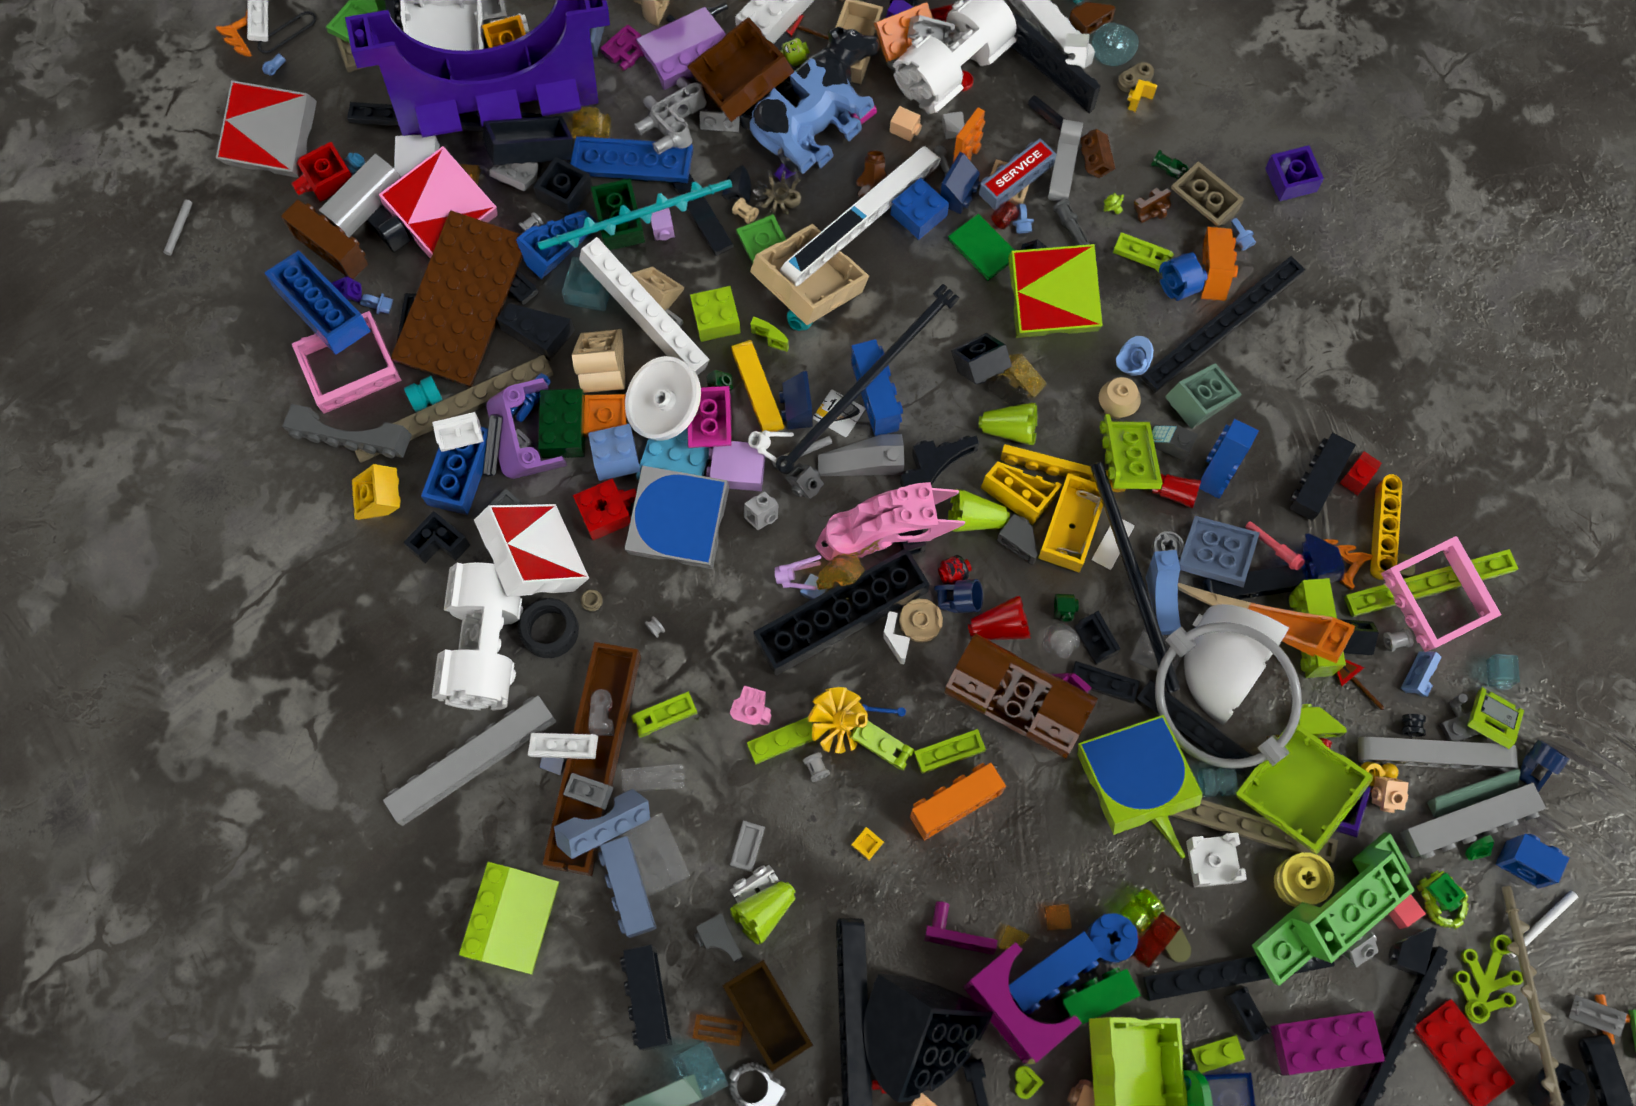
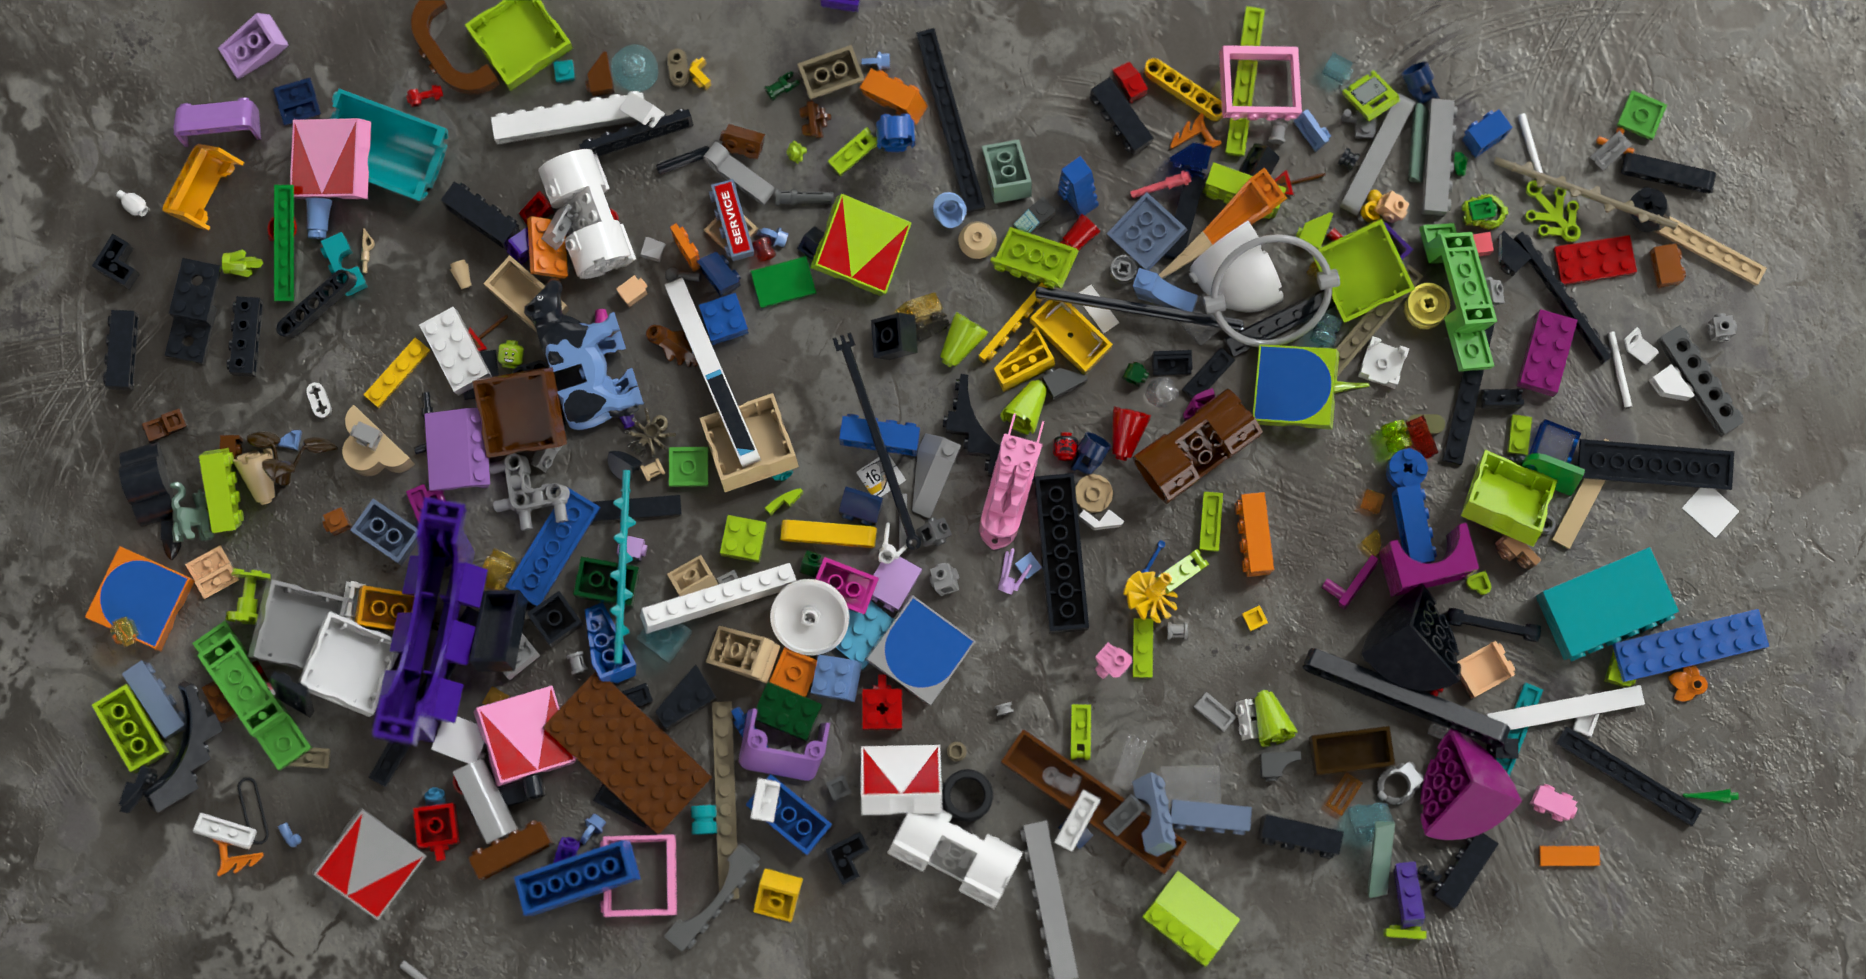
camera: 70 degrees left, 10 degrees up
black axle [483,414,503,476] -> none
clear yellow cylinder [816,555,865,590] -> none
green brick [1056,967,1141,1027] -> none

